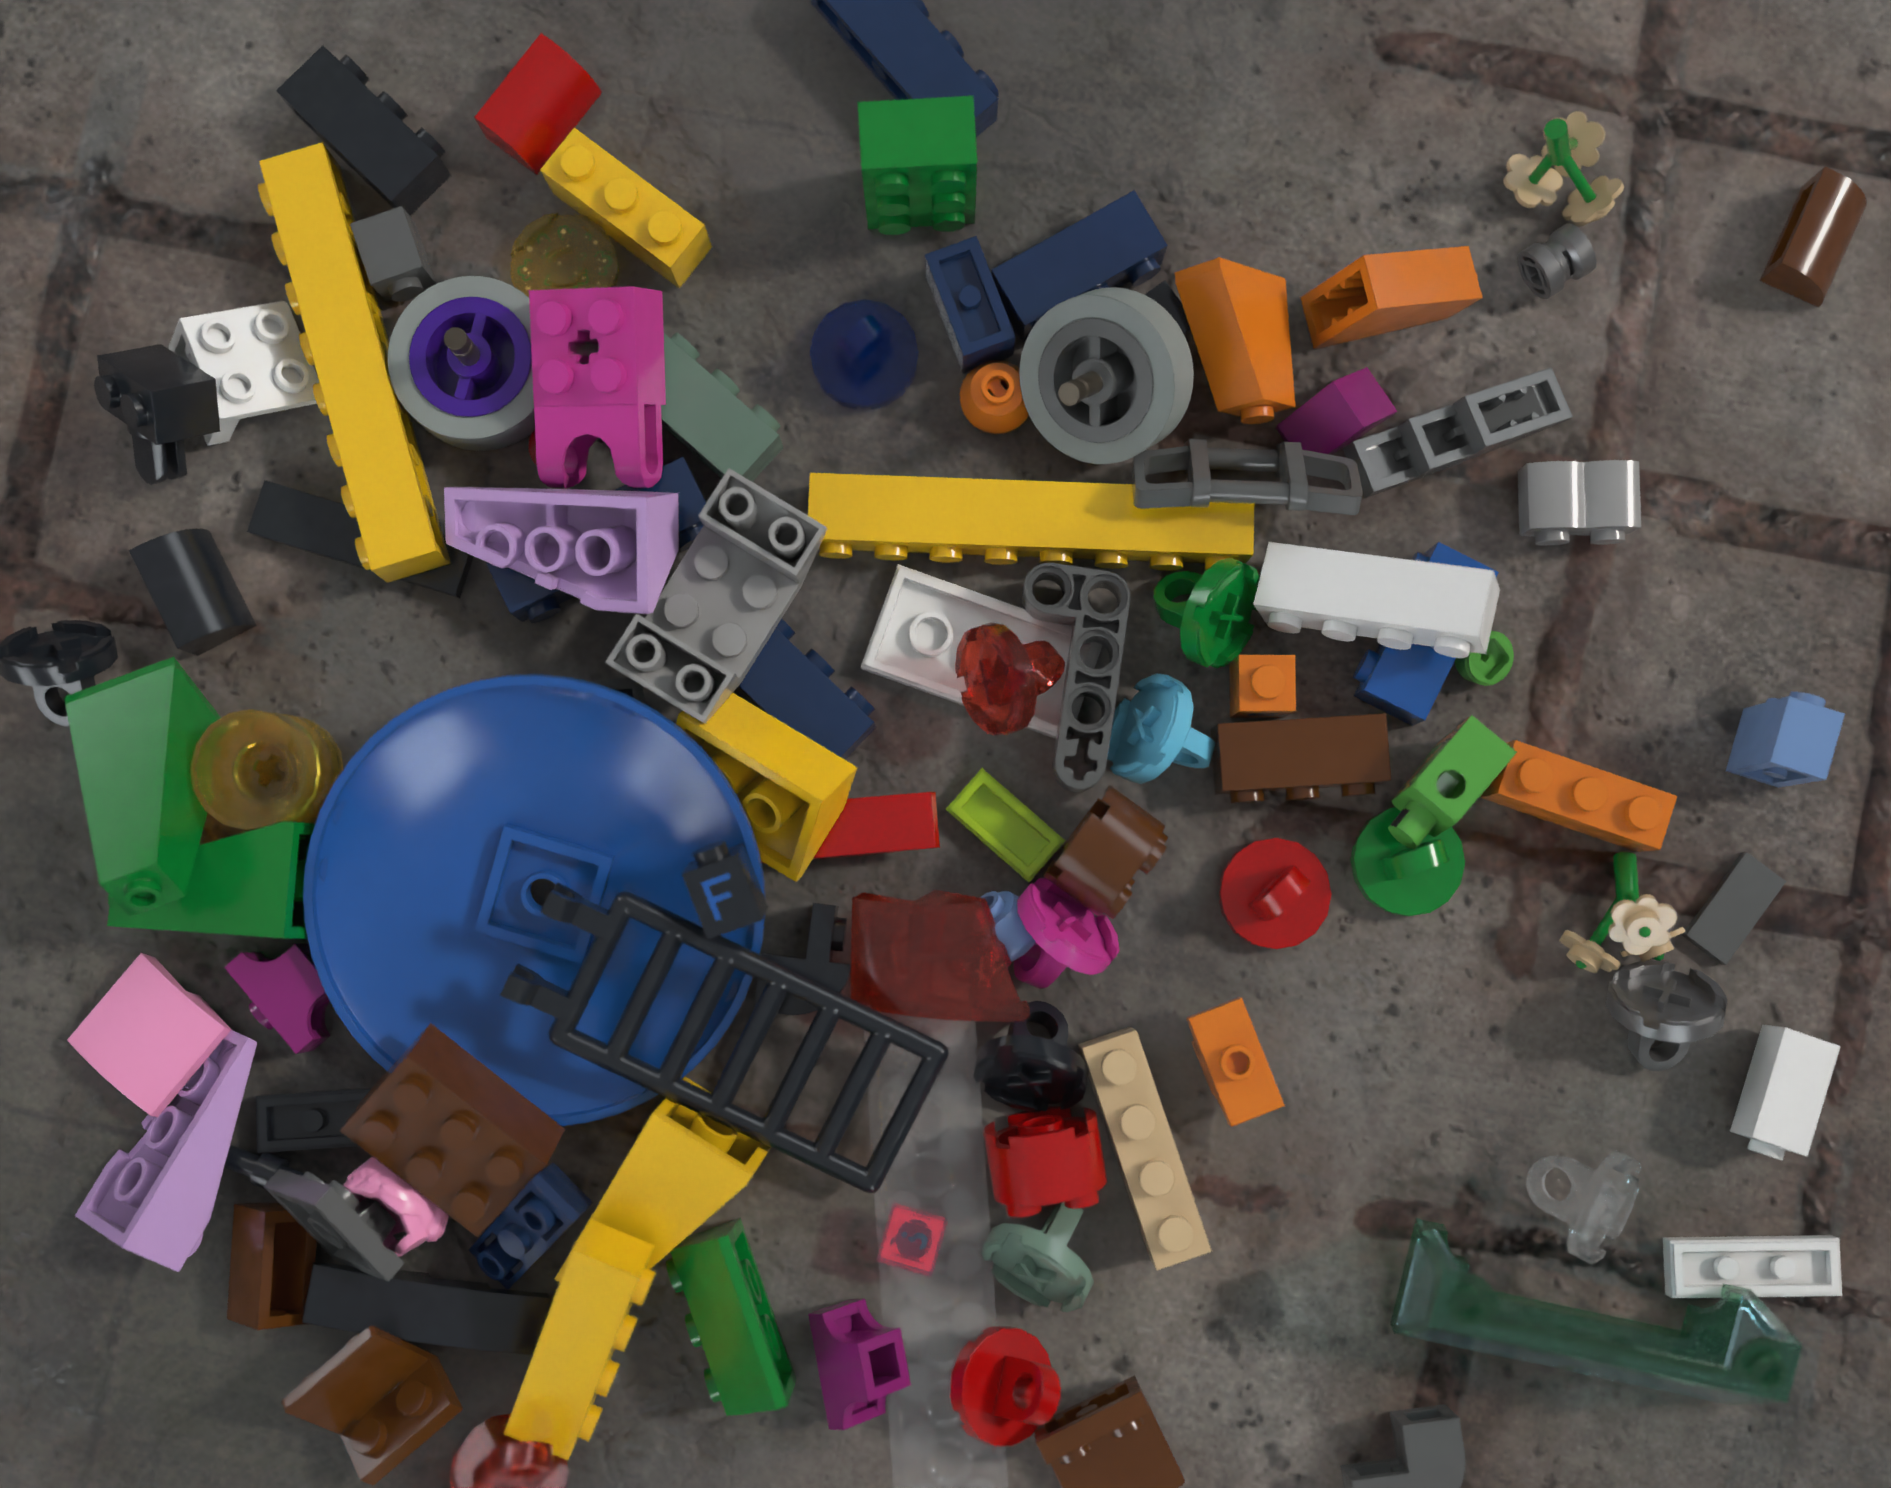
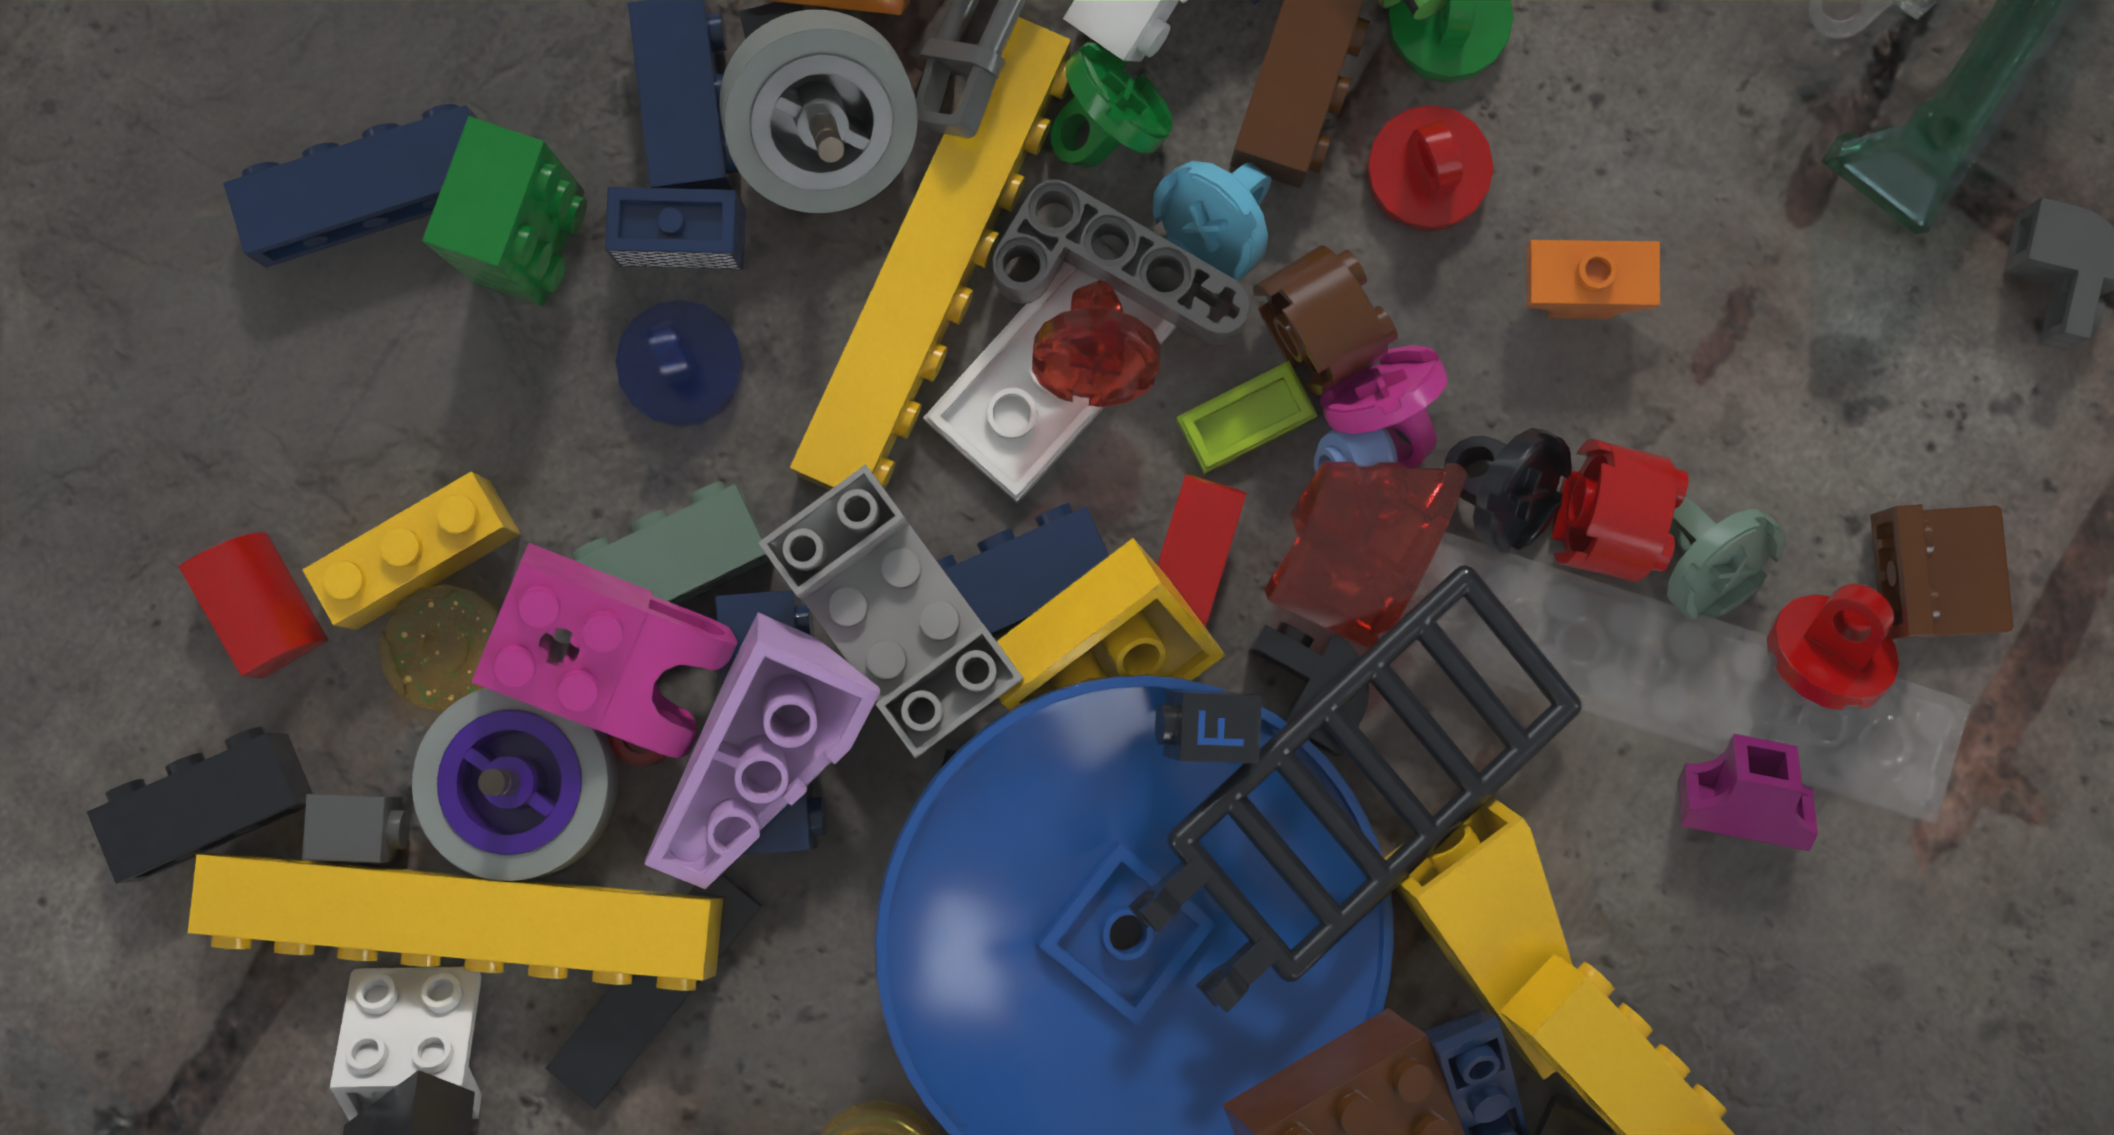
camera: 65 degrees left, 0 degrees up
green slope [666,1218,797,1416] -> none
clear pink tile [876,1202,948,1278] -> none
orange cone [960,360,1029,434] -> none
tan brick [1078,1027,1212,1270] -> none
orange brick [1229,655,1296,718] -> none

